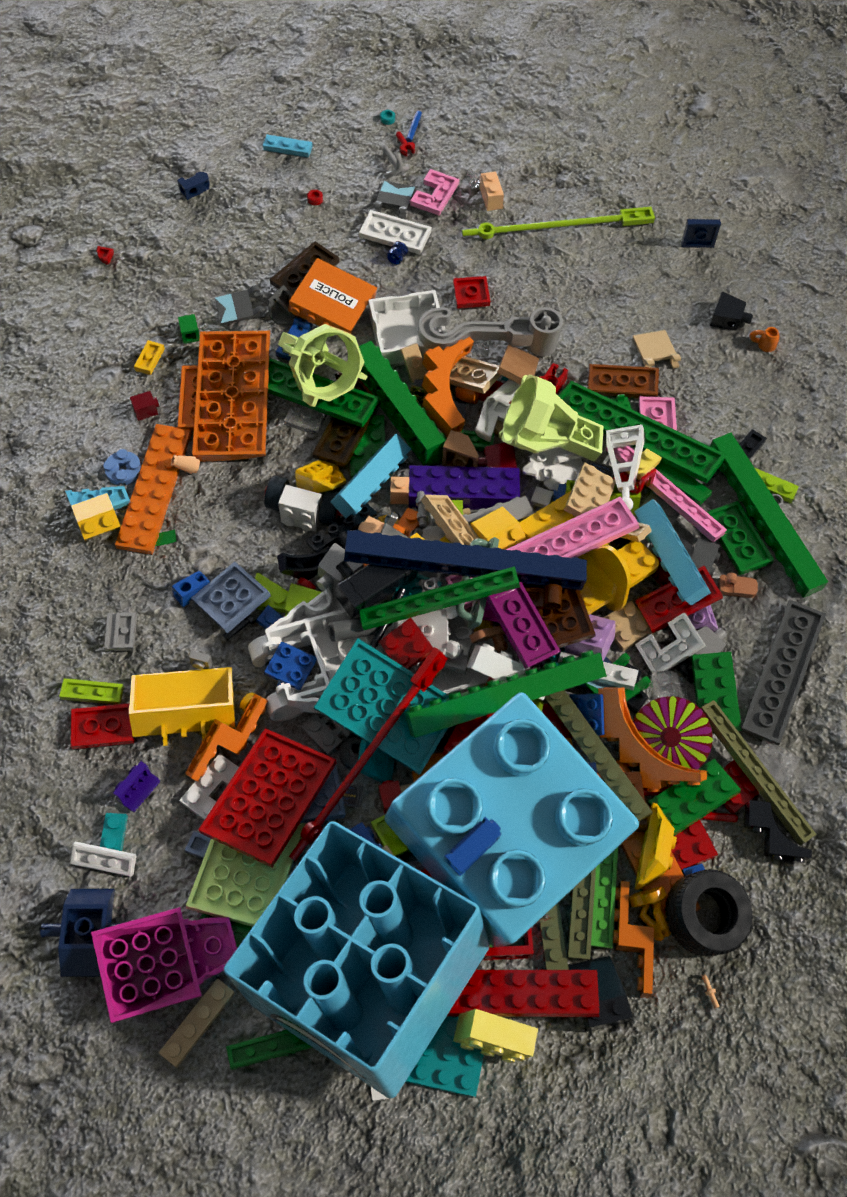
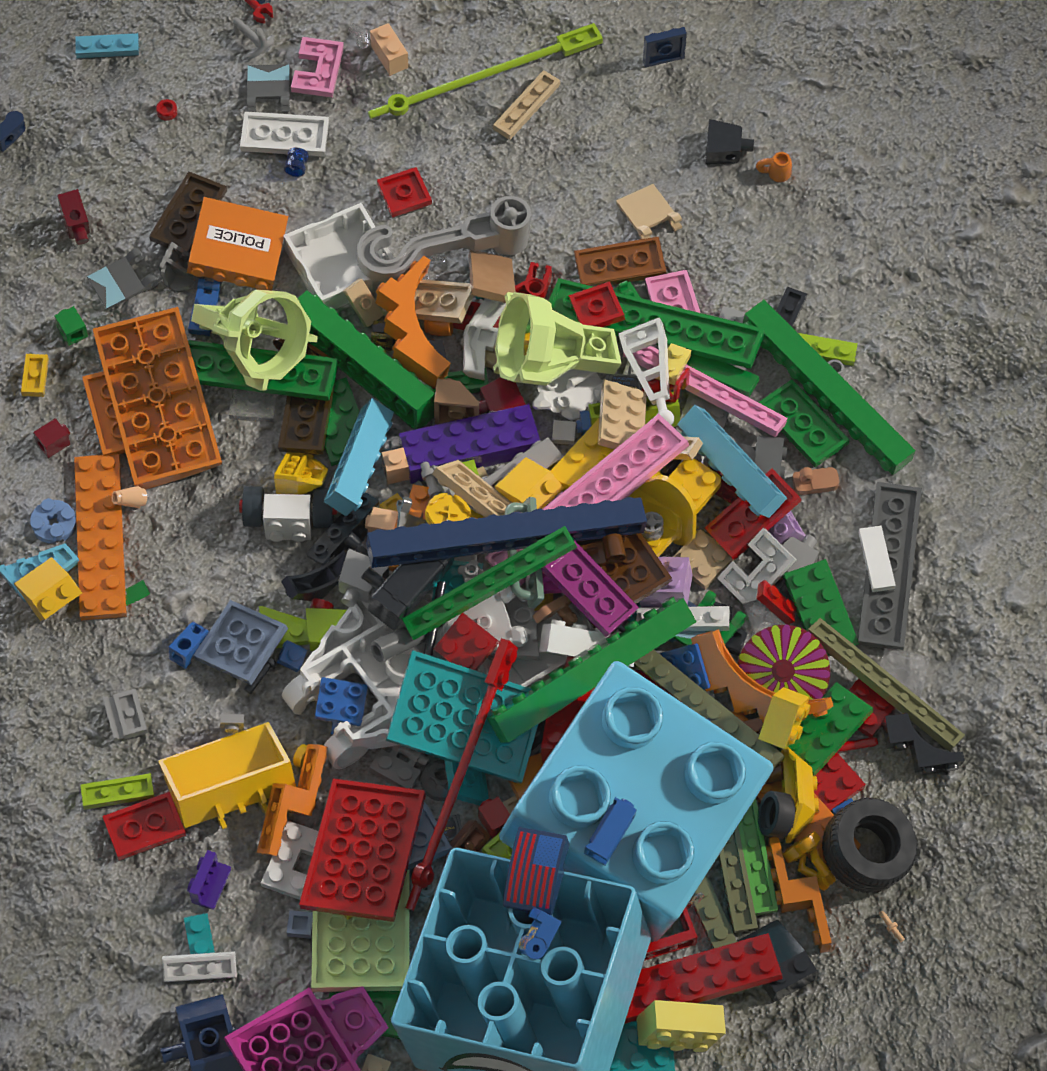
camera: 15 degrees left, 0 degrees up
none -> dark red torso [57,189,90,245]
none -> yellow tile [425,493,471,524]
none -> copper slope [442,820,491,861]
none -> tan plate [493,70,560,140]
none -> slope [503,827,570,916]
none -> blue leg [519,907,562,959]
none -> red plate [569,281,625,327]
none -> light grey wheel [641,512,664,541]
none -> red plate [756,580,796,625]
none -> yellow brick [758,687,811,749]
none -> black tyre [758,791,795,838]
none -> white tile [858,526,896,592]

